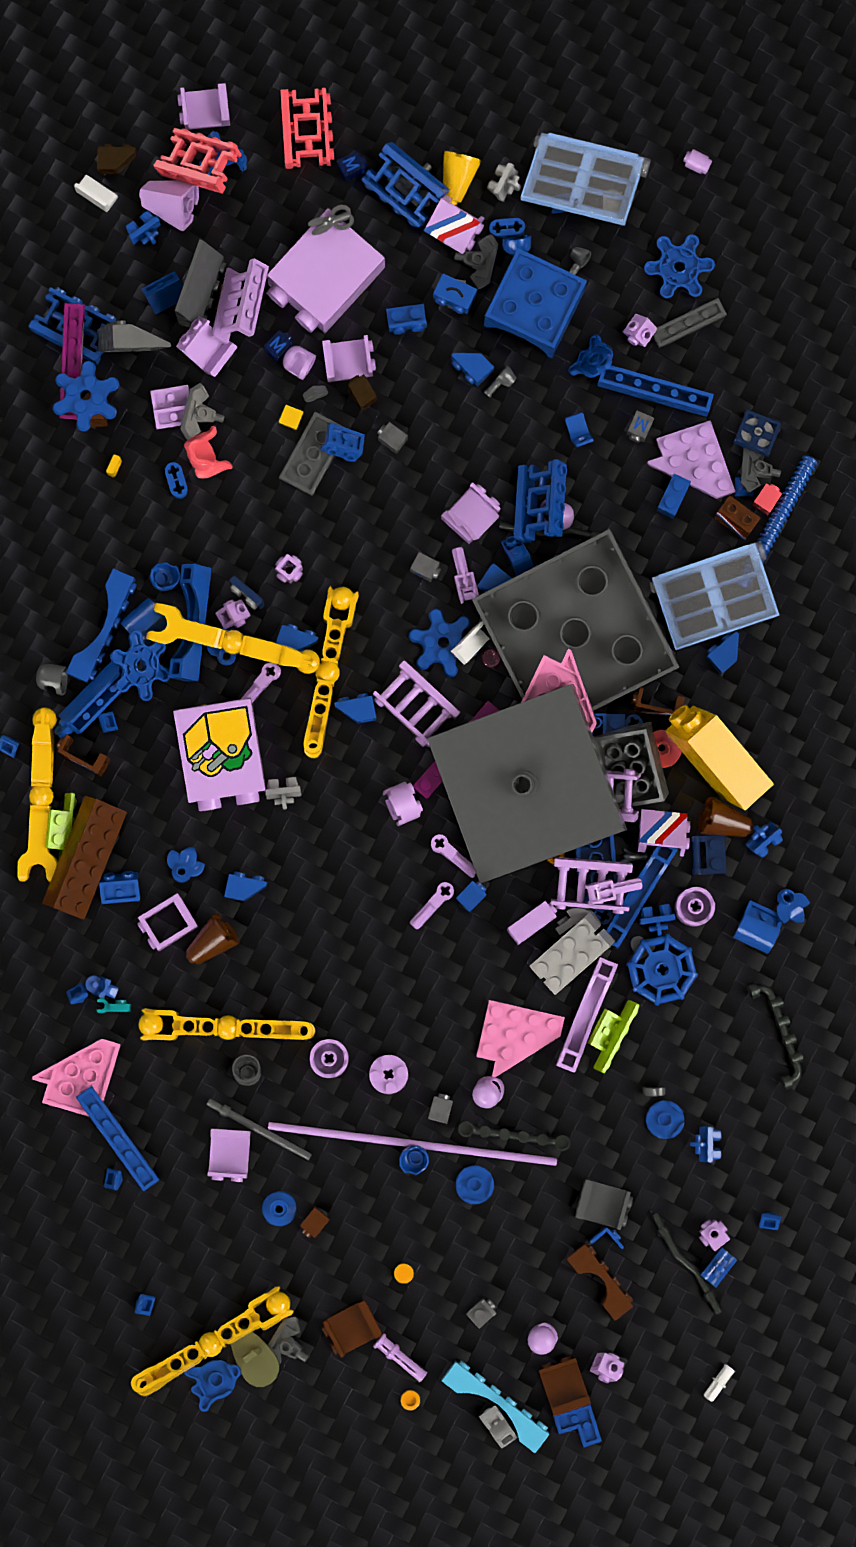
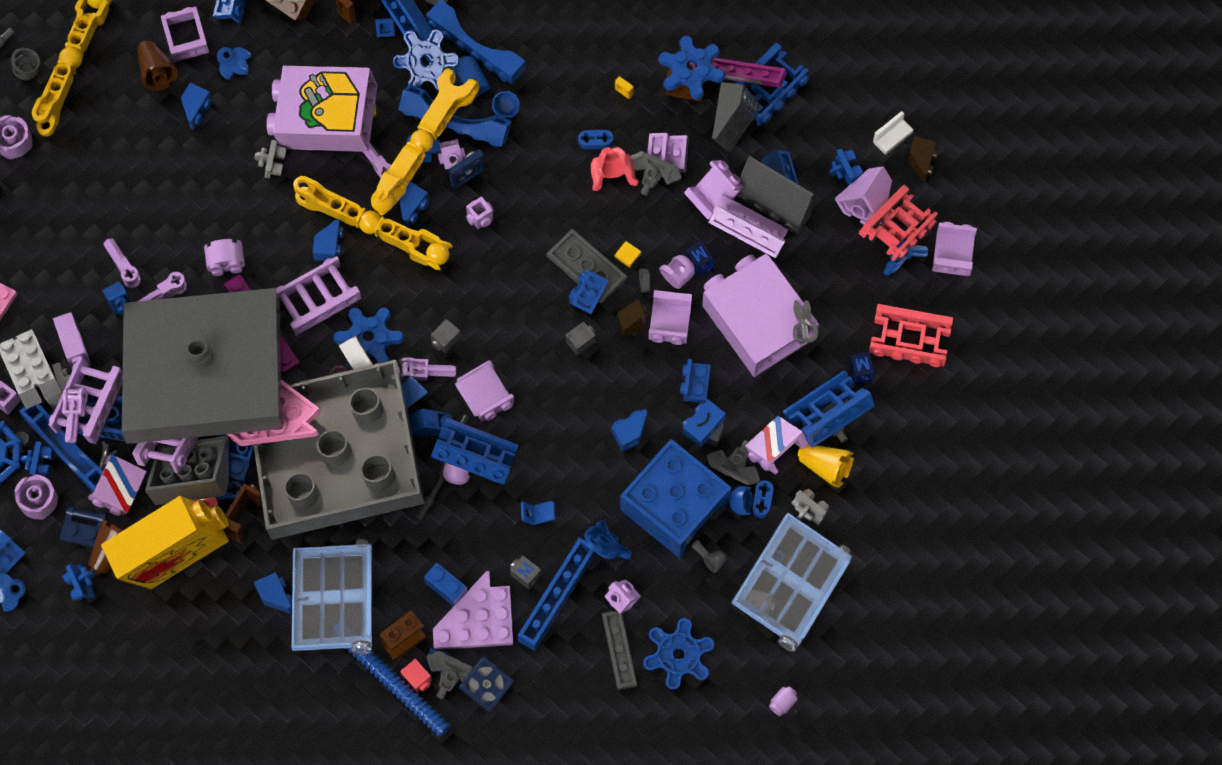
camera: 110 degrees right, 15 degrees down
dark grey bar [483,366,517,398] -> none

